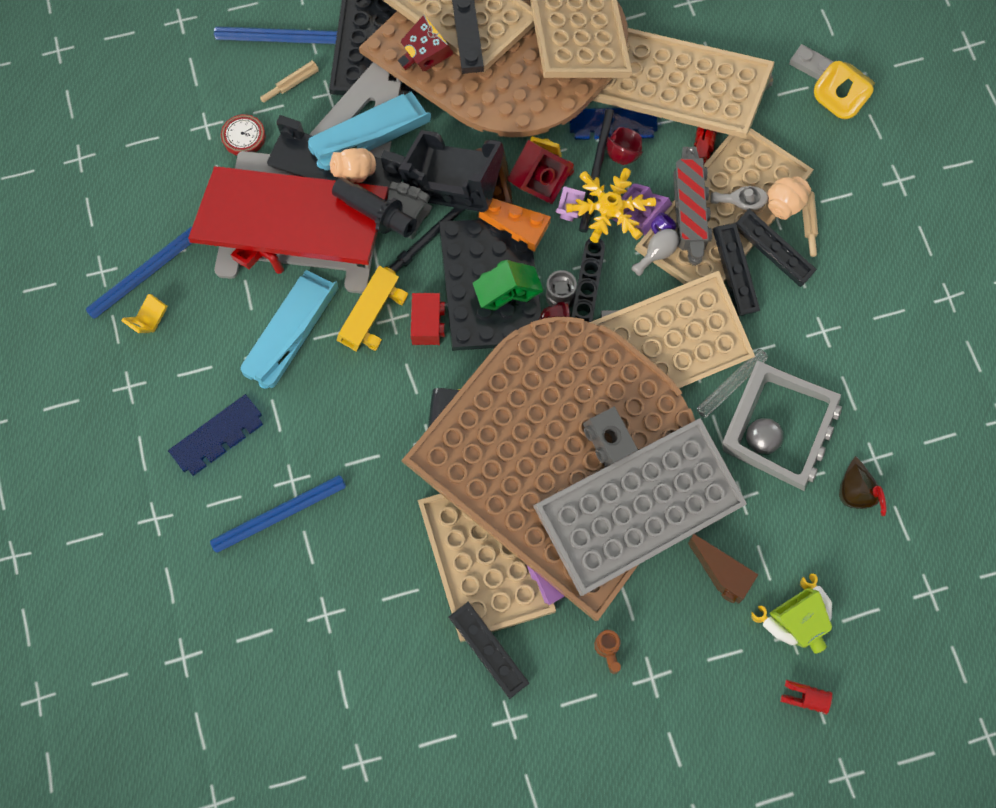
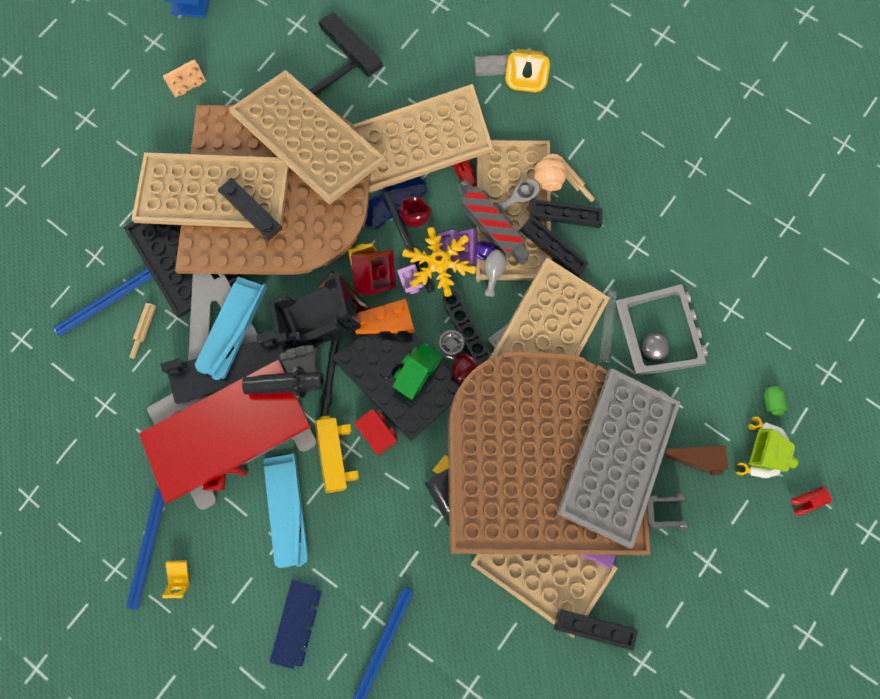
camera: 35 degrees left, 5 degrees up
tile [221,114,266,156] -> none
light nougat hair [330,148,376,183] -> none
dark red torso [398,15,454,71] -> none
dark grey brick [583,406,638,467] -> none
dark orange piece [594,630,621,674] -> none
dark brown piece [839,456,886,516] -> none
none -> dark grey piece [647,493,688,531]
none -> bright green brick [764,386,788,416]

